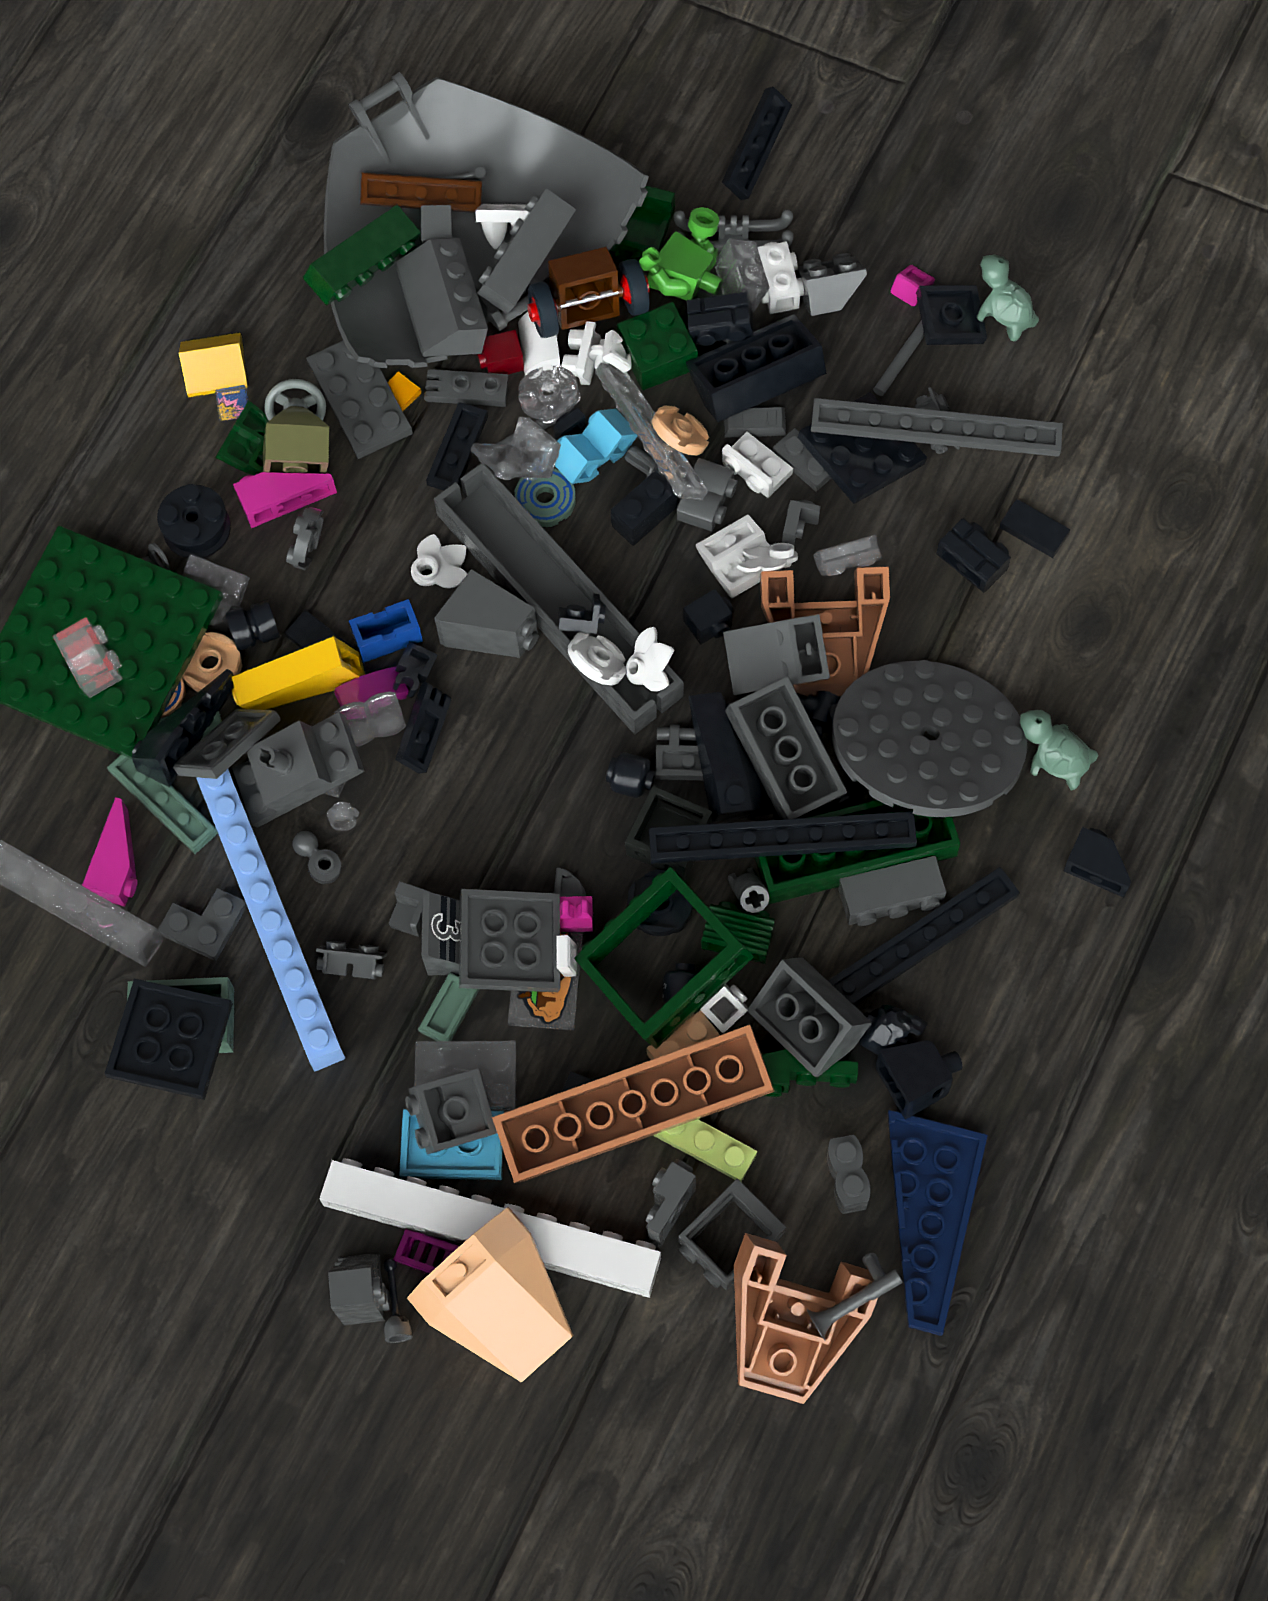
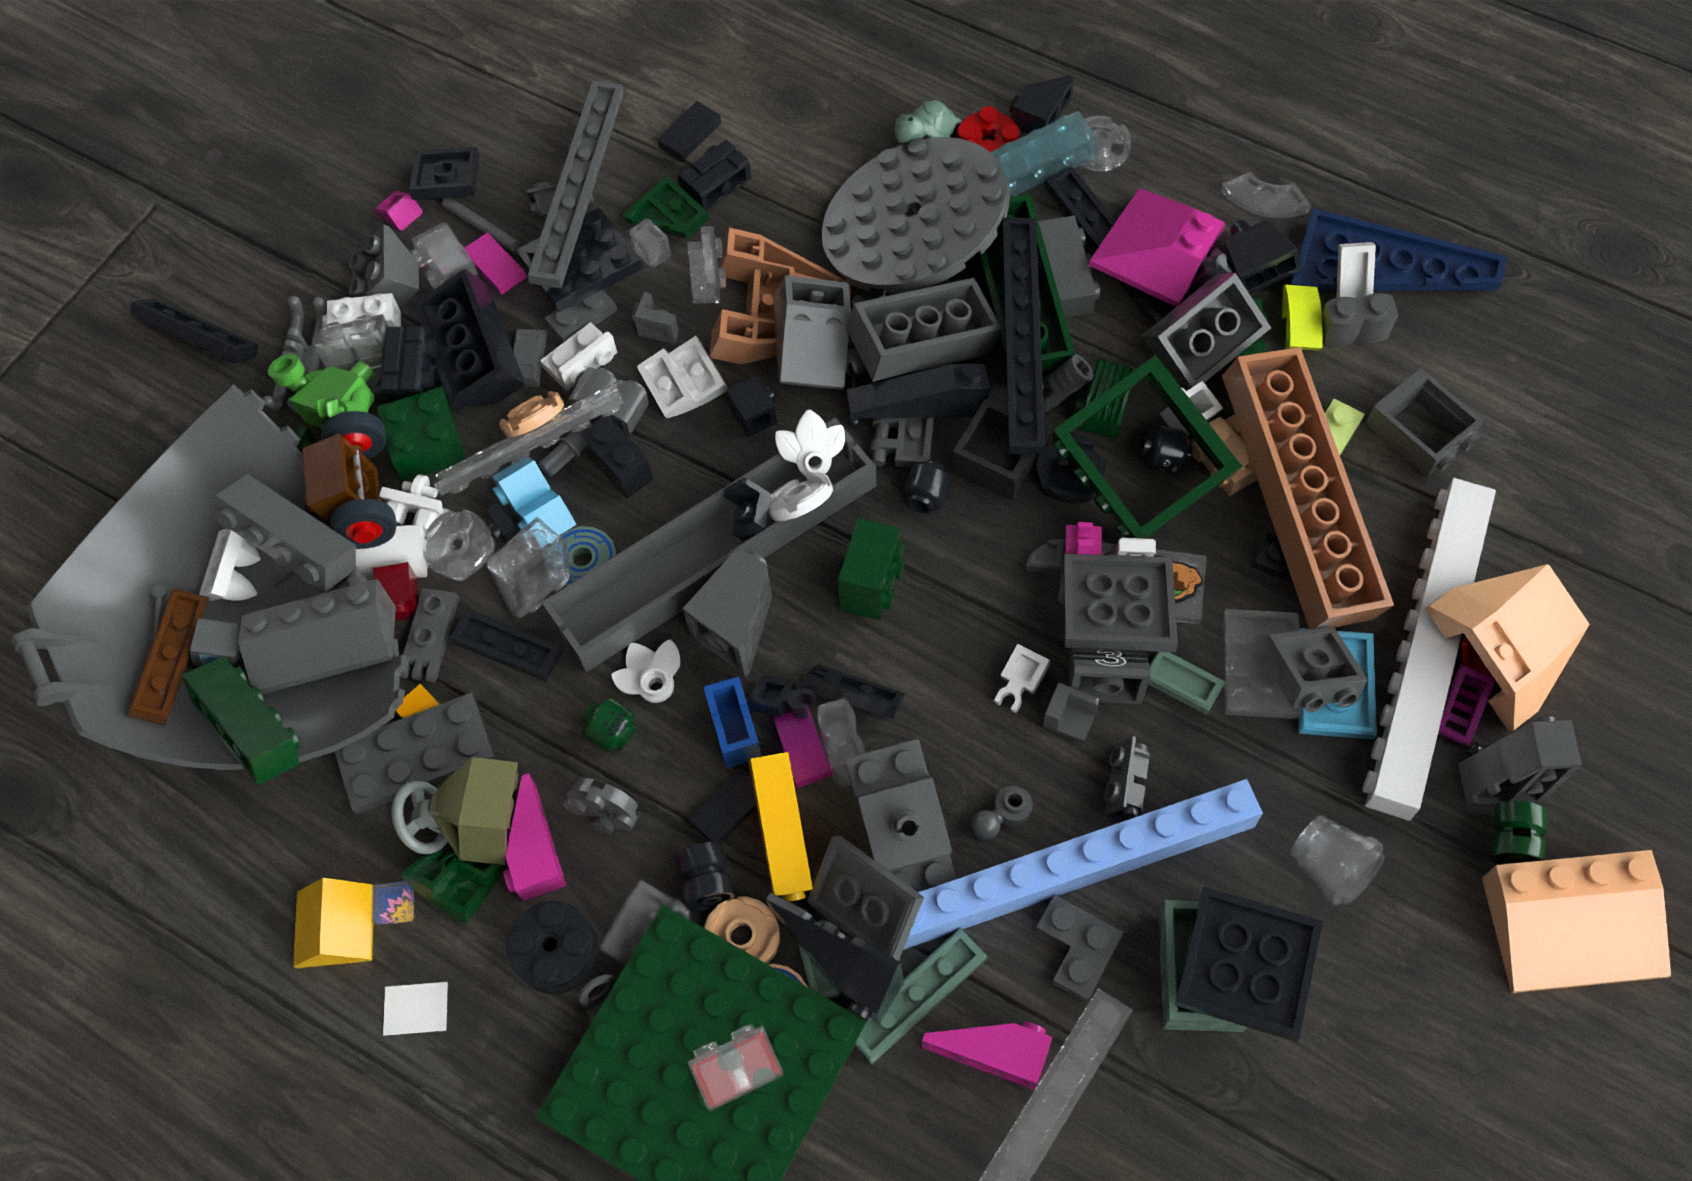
camera: 85 degrees left, 5 degrees down
clear plate [327,802,359,831] -> none
white tile [602,330,632,373] -> none
dark grey plate [645,1159,696,1248] -> none
nougat wedge [734,1233,878,1404] -> none
white plate [737,543,798,572] -> none
dark grey piece [806,1253,903,1341] -> none
sand green animal [977,254,1039,341] -> none
none -> white sticker [383,982,448,1036]
none -> clear brick [410,221,479,289]
none -> dark pink tile [462,232,527,295]
none -> dark green head [581,698,637,752]
none -> dark green wing [623,175,710,239]
none -> clear slope [629,218,671,269]
none -> dark green brick [838,518,905,621]
none -> red plate [957,106,1020,165]
none -> clear light blue brick [990,111,1097,197]
none -> white plate [994,644,1051,714]
none -> clear piece [1069,116,1131,171]
none -> dark pink slope [1088,188,1225,307]
none -> clear tile [1221,172,1311,218]
none -> neon yellow slope [1282,285,1323,351]
none -> clear piece [1291,815,1385,905]
none -> white tile [1336,242,1376,299]
none -> light nougat slope [1482,850,1671,993]
none -> dark green wheel [1491,801,1548,865]

